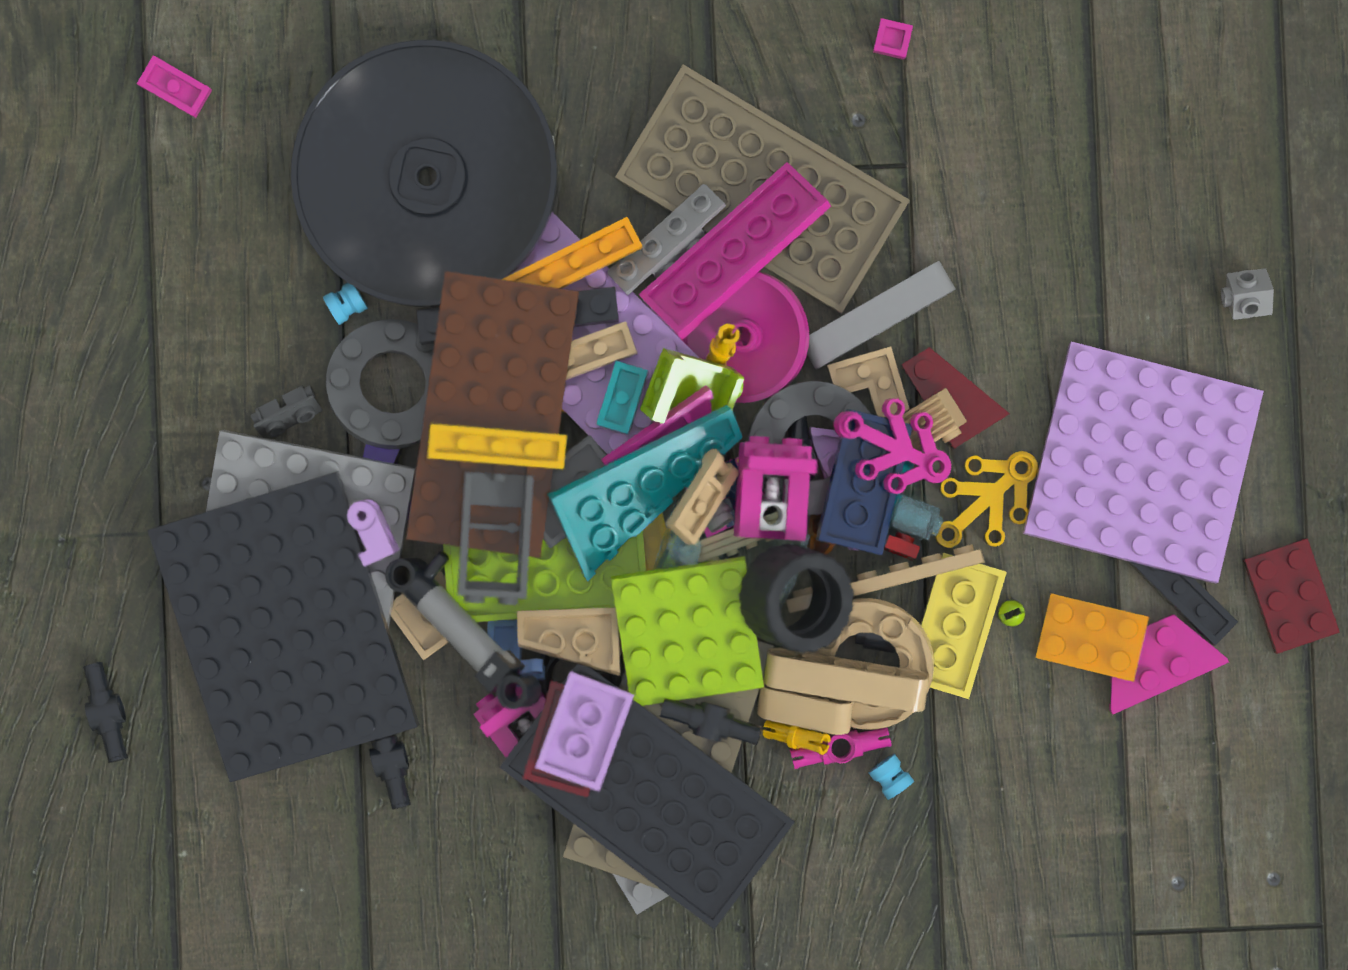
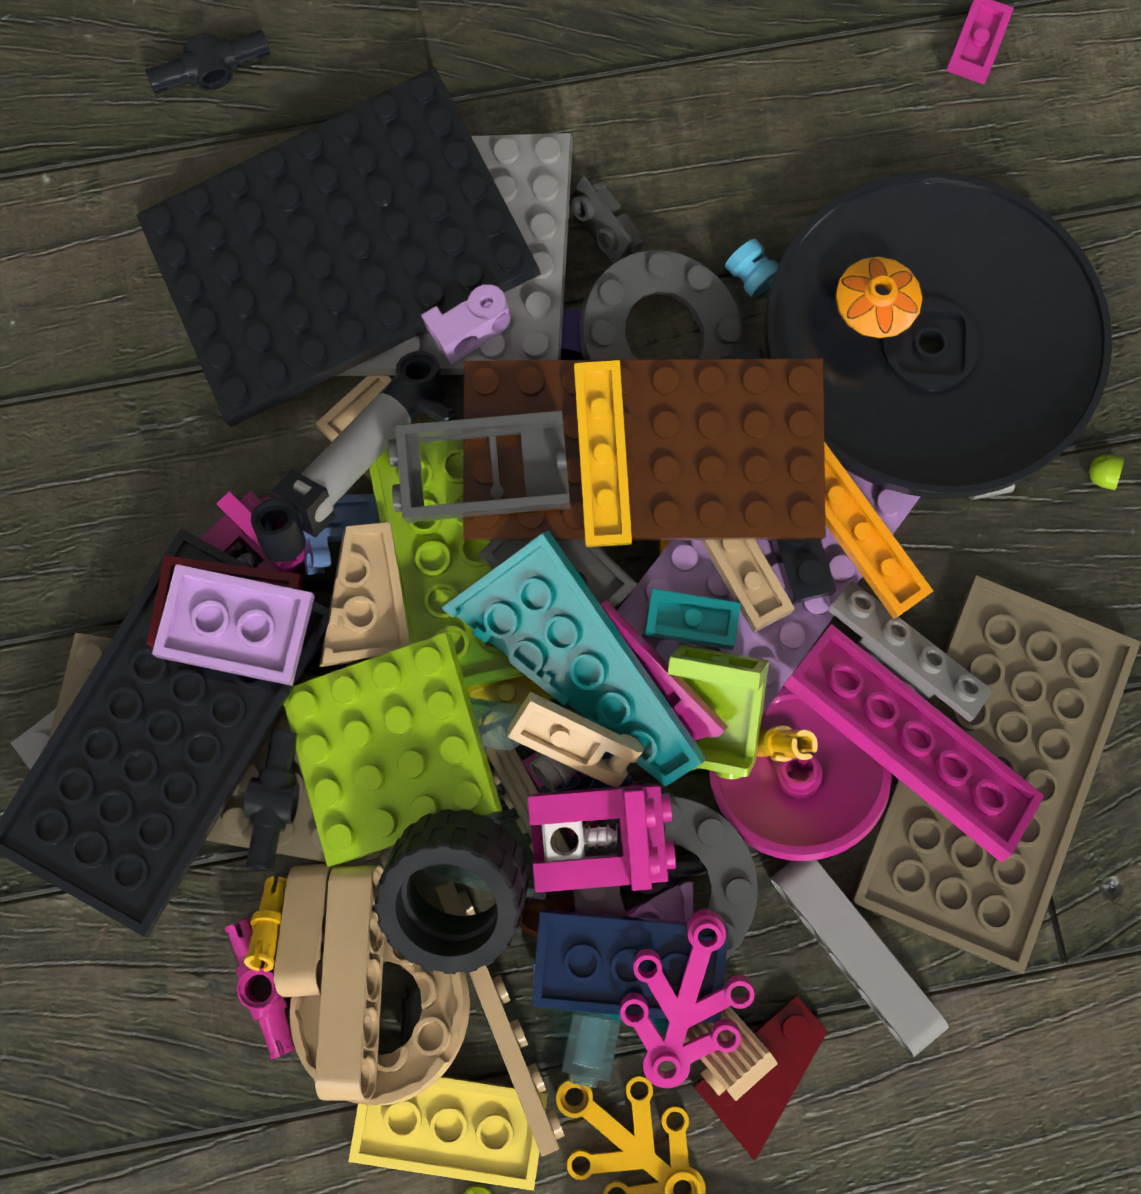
camera: 80 degrees right, 10 degrees down
black pin [369,735,411,810] -> none
tan plate [827,346,910,418] -> none
medium azure wheel [868,754,914,800] -> none
red plate [884,532,920,561] -> none
none -> light orange dish [835,257,922,338]
none -> lime hinge [1089,454,1124,490]

